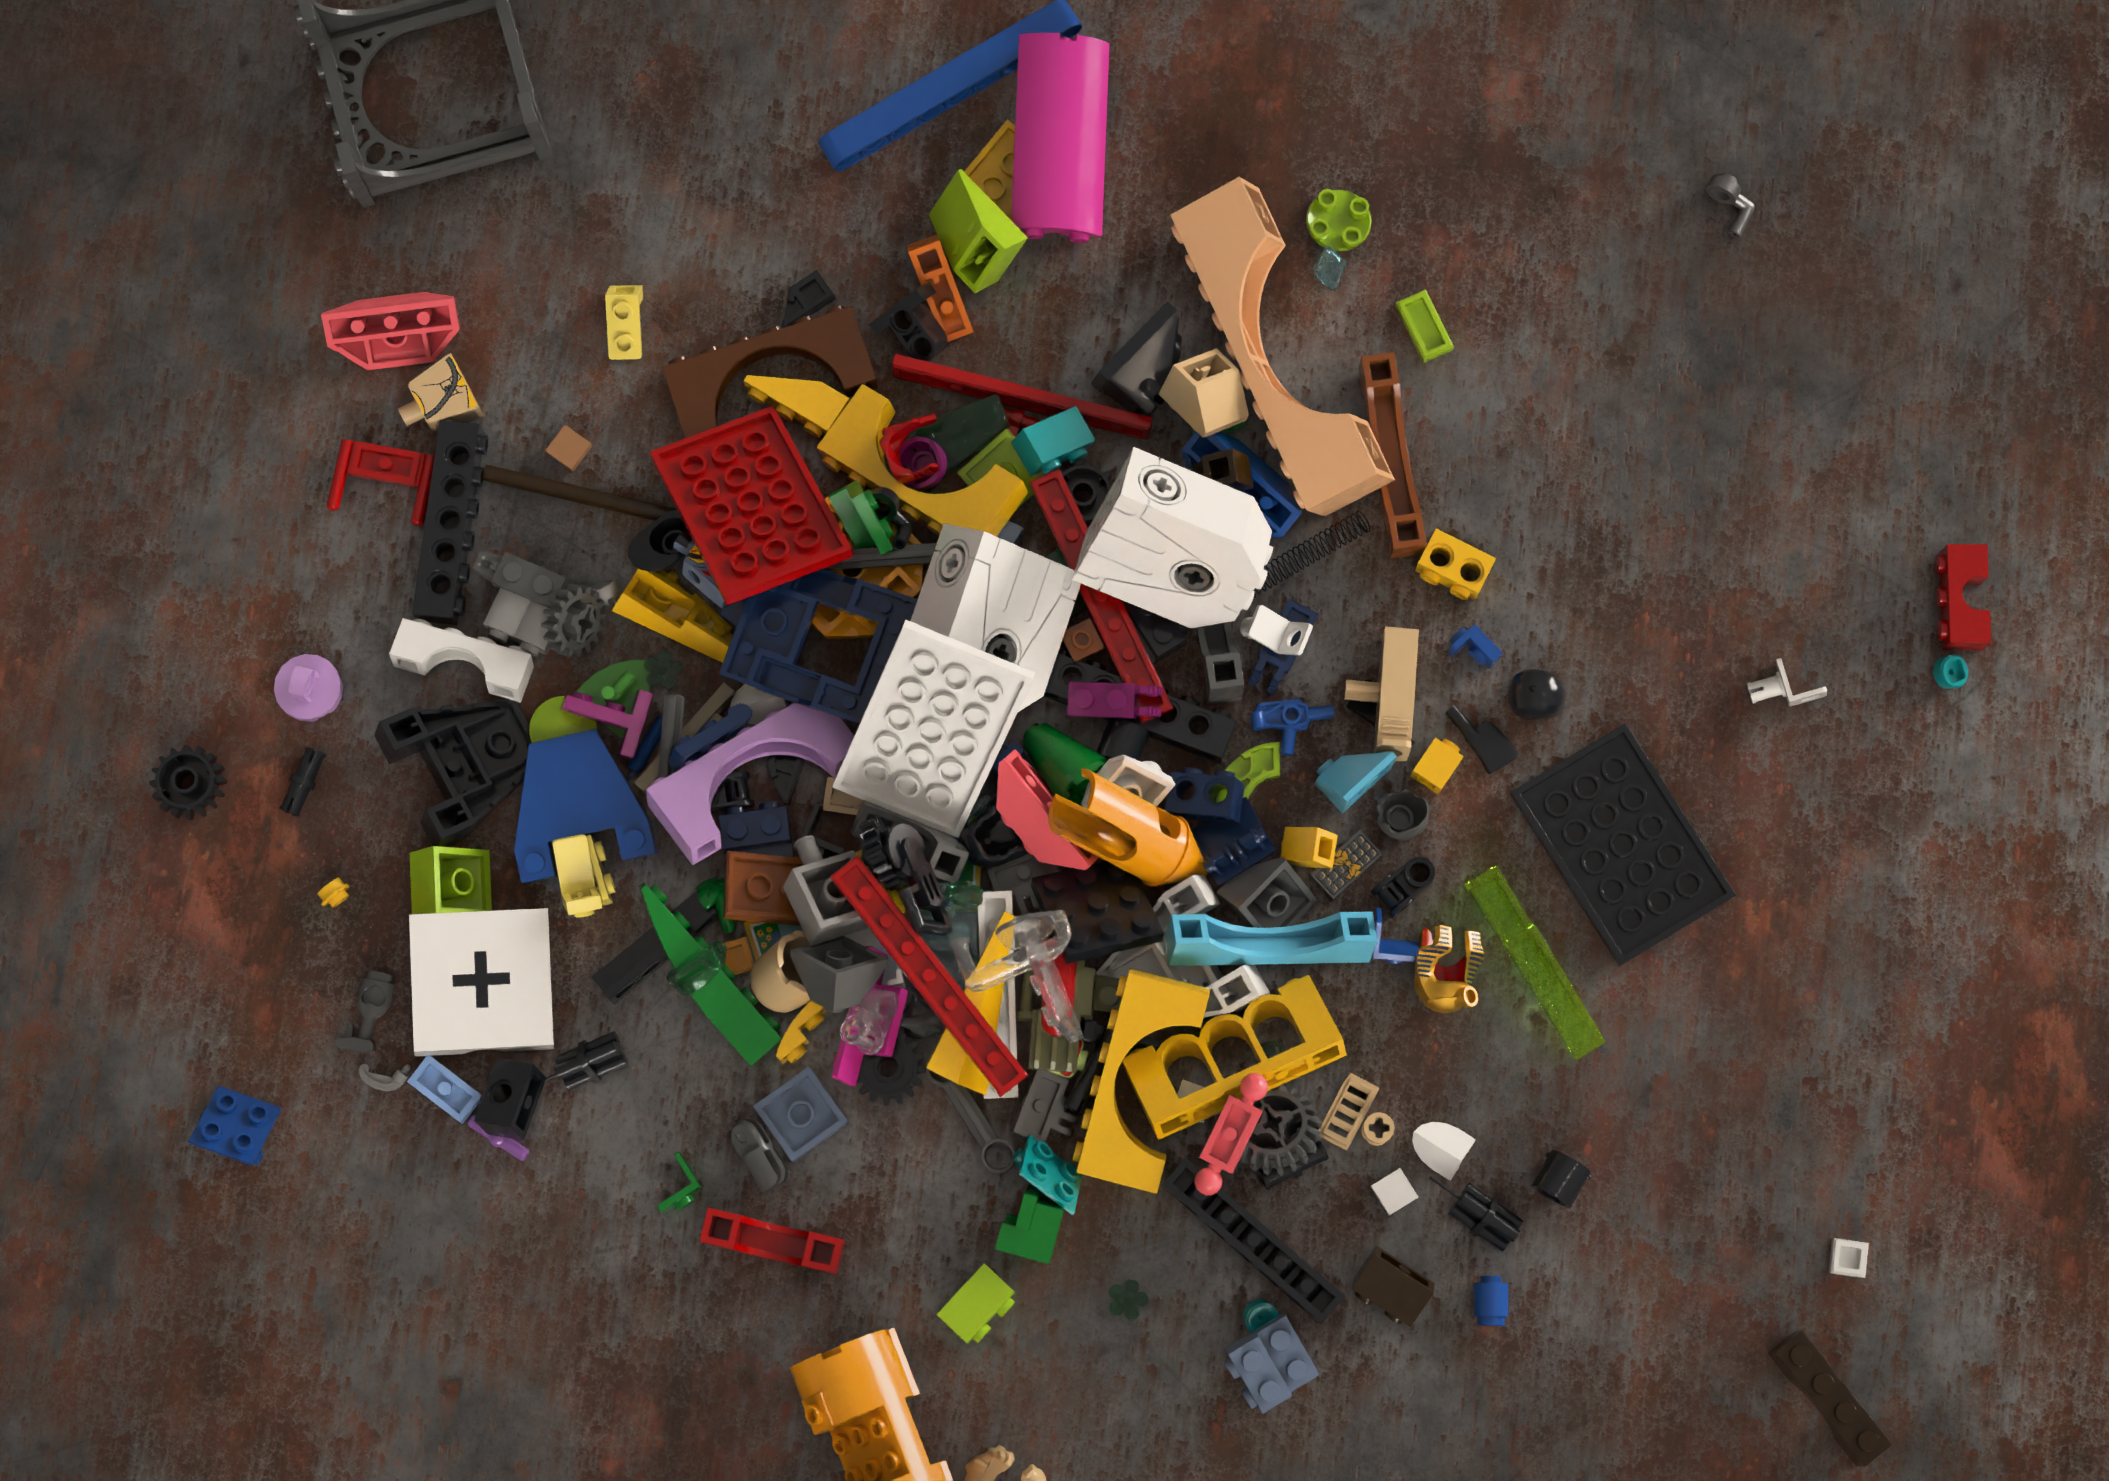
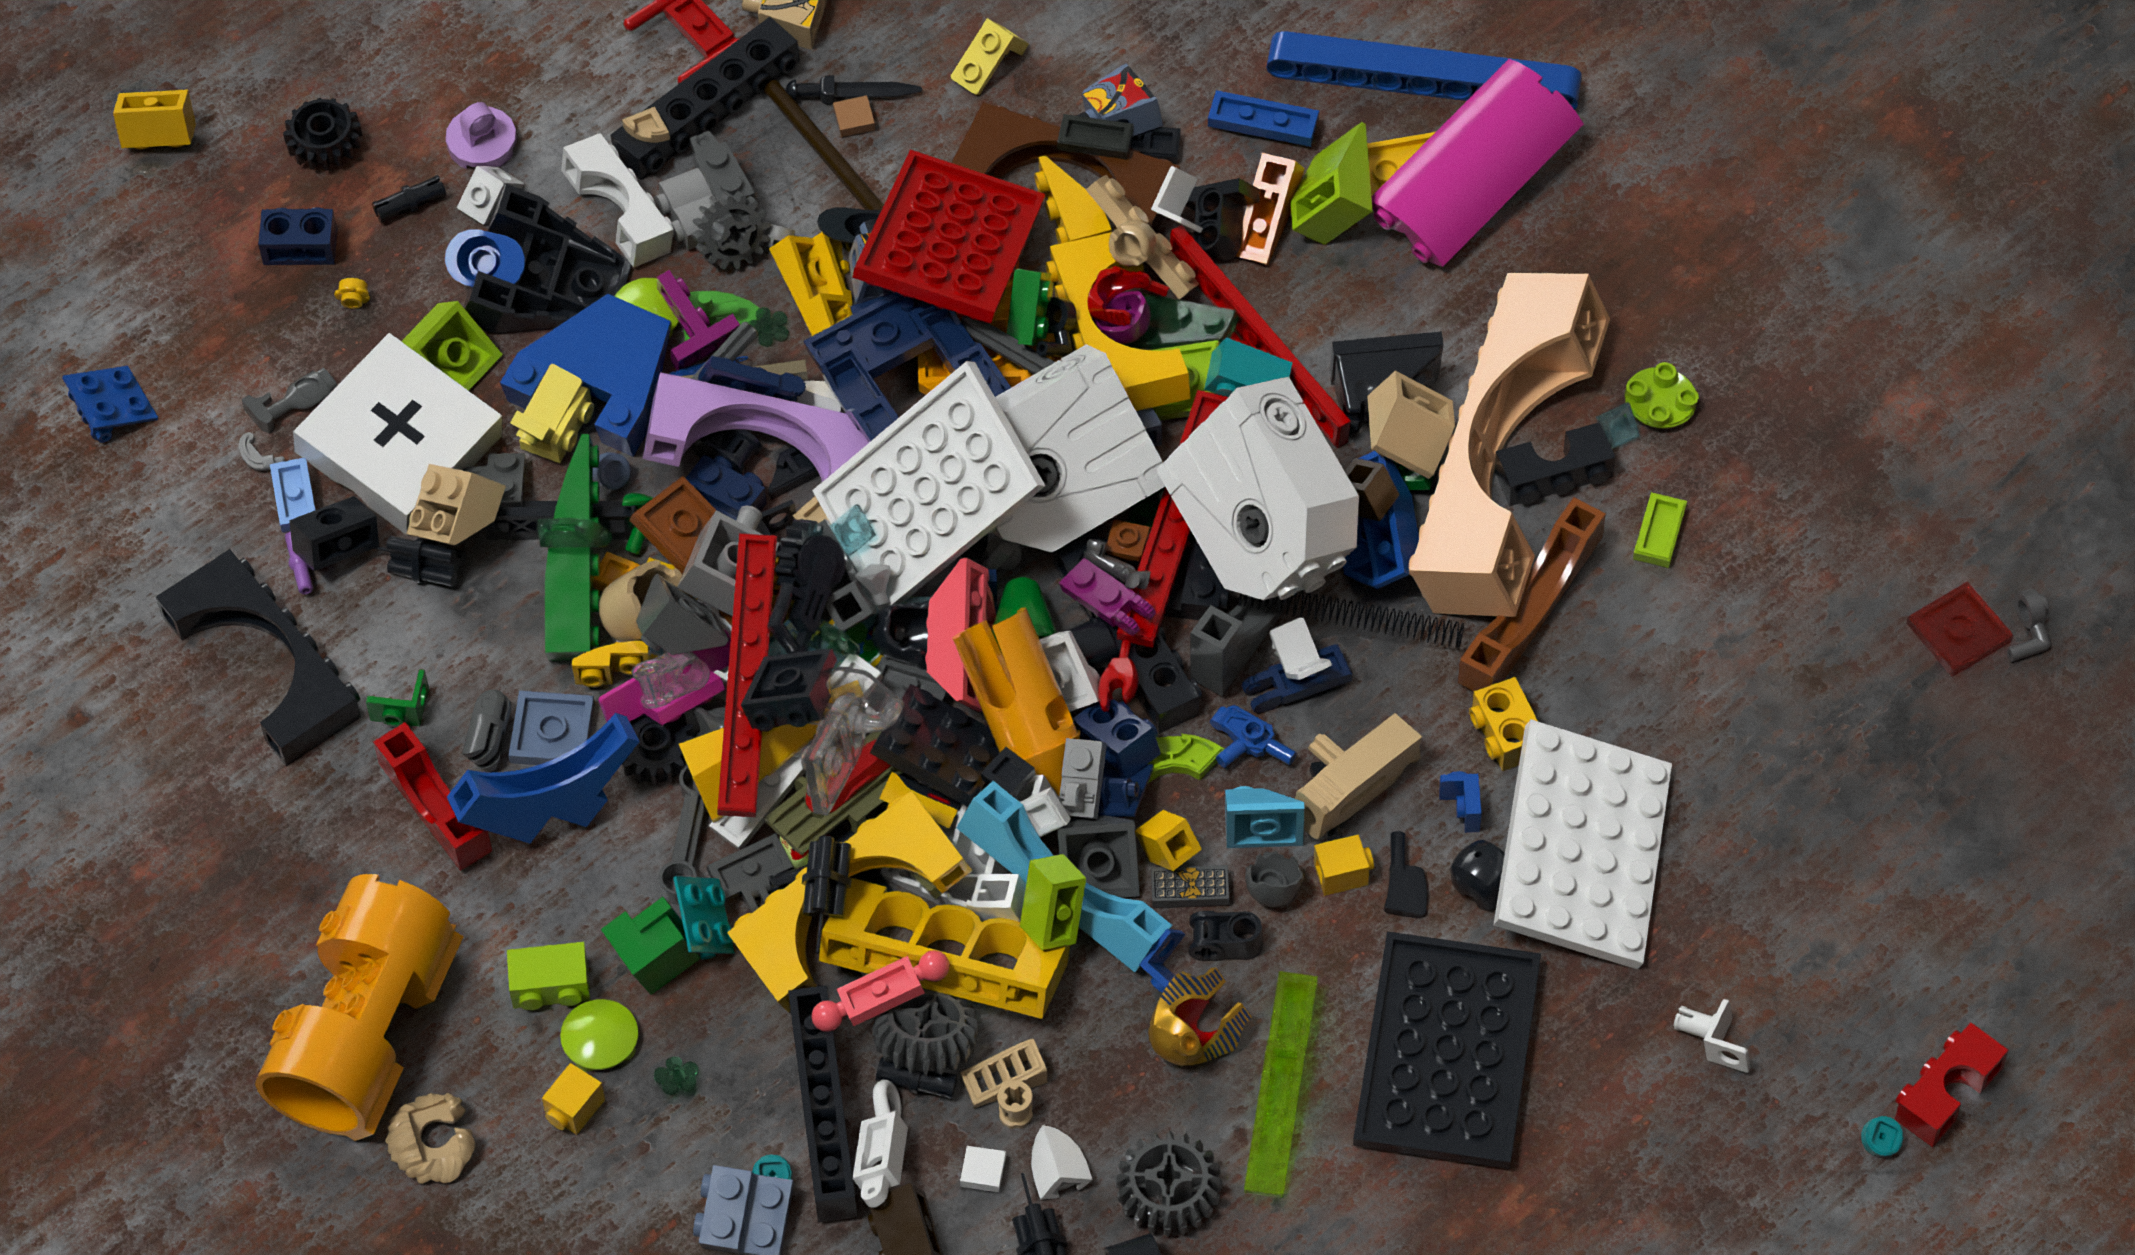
camera: 40 degrees right, 20 degrees down
none -> yellow brick [113,90,196,149]
none -> black arch [156,549,361,767]
none -> dark blue brick [258,207,338,265]
none -> tan slope [406,464,506,546]
none -> blue piece [445,229,525,287]
none -> blue arch [447,713,640,843]
none -> white bracket [457,166,524,225]
none -> dark grey hinge [463,453,526,507]
none -> yellow brick [542,1063,605,1135]
none -> lime dish [560,999,638,1072]
none -> sand blue tile [593,452,631,490]
none -> tan tile [622,106,670,143]
none -> black plate [741,648,837,732]
none -> black sword [786,75,922,104]
none -> black piece [802,836,852,954]
none -> clear light blue slope [830,504,876,556]
none -> white piece [852,1080,908,1207]
none -> light grey rock [855,564,891,606]
none -> yellow sticker [879,772,961,828]
none -> black plate [981,747,1036,798]
none -> white tile [1020,787,1071,837]
none -> lime brick [1020,854,1086,950]
none -> pearl dark grey tile [1057,114,1134,160]
none -> light grey hinge [1059,738,1107,819]
none -> torso [1076,63,1163,136]
none -> flat silver arm [1084,539,1151,589]
none -> tan plate [1086,175,1199,300]
none -> red hand [1098,640,1139,712]
none -> dark grey gear [1115,1130,1222,1237]
none -> white bracket [1151,166,1203,233]
none -> blue plate [1208,90,1319,147]
none -> white plate [1493,719,1672,970]
none -> black arch [1494,422,1616,506]
none -> clear red tile [1906,581,2013,677]

